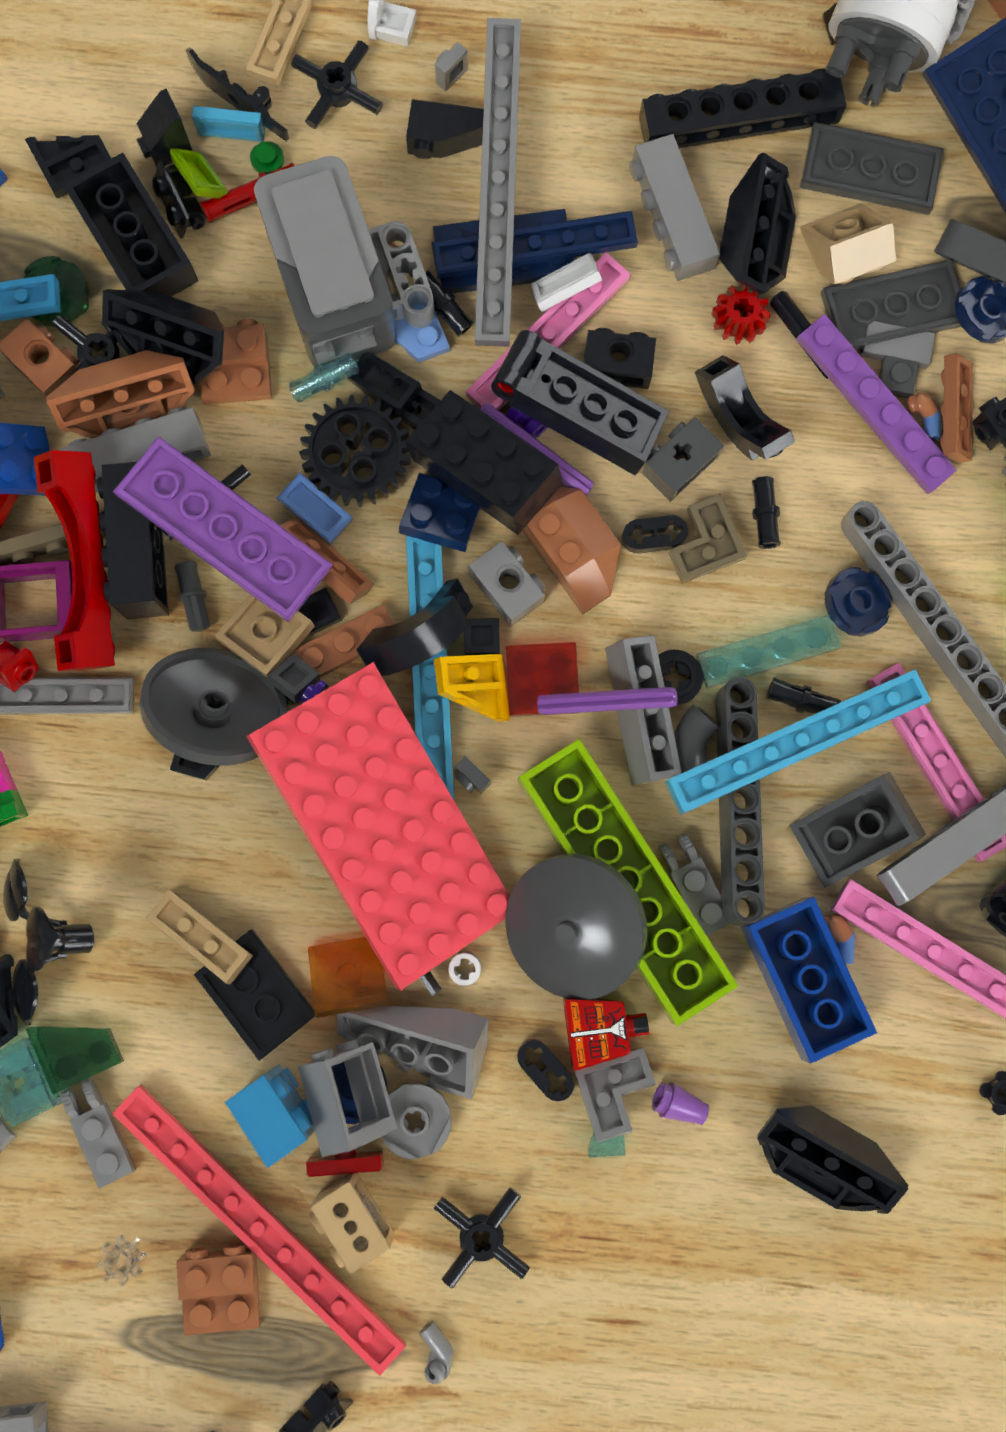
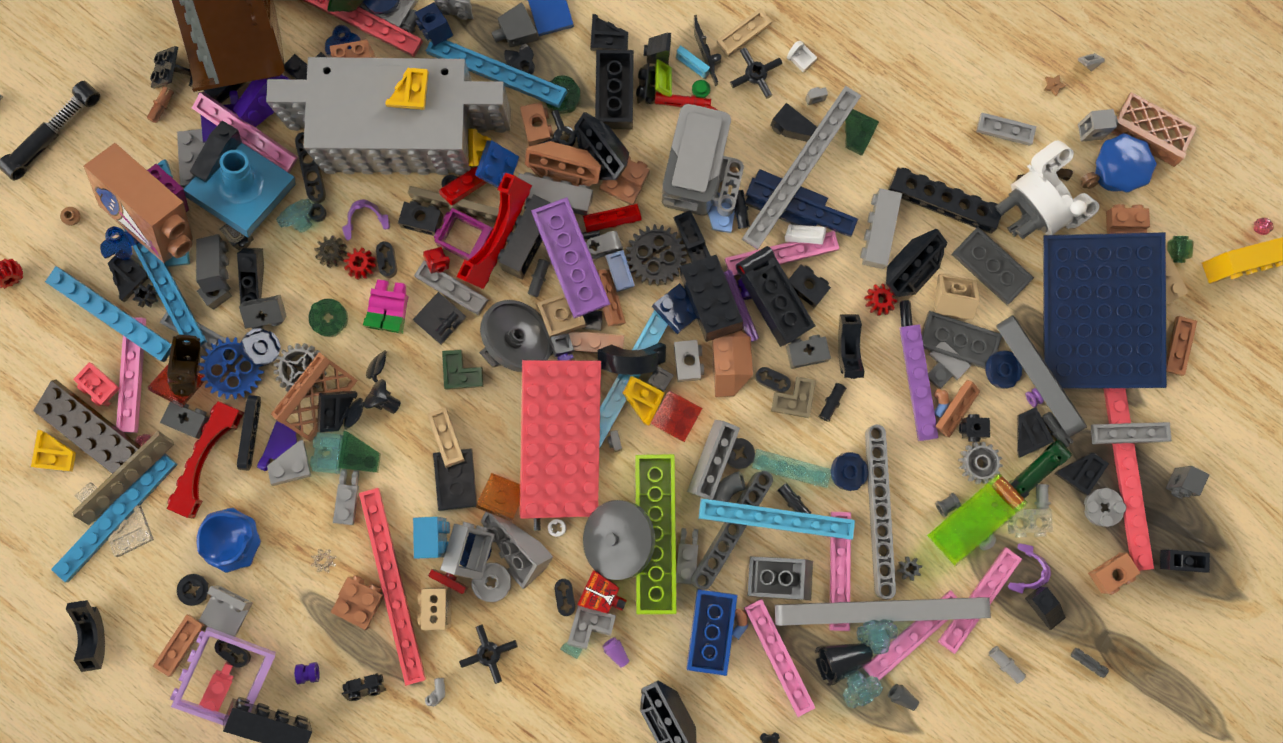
camera: 35 degrees right, 0 degrees up
clear light blue pin [289,353,359,403] -> none
medium lavender axle [537,687,678,715] -> none
none -> black plate [413,292,466,345]
none -> dark green plate [442,350,483,390]
none -> red plate [583,204,642,232]
none -> light grey piece [586,231,623,259]
none -> clear green wing [845,109,879,156]

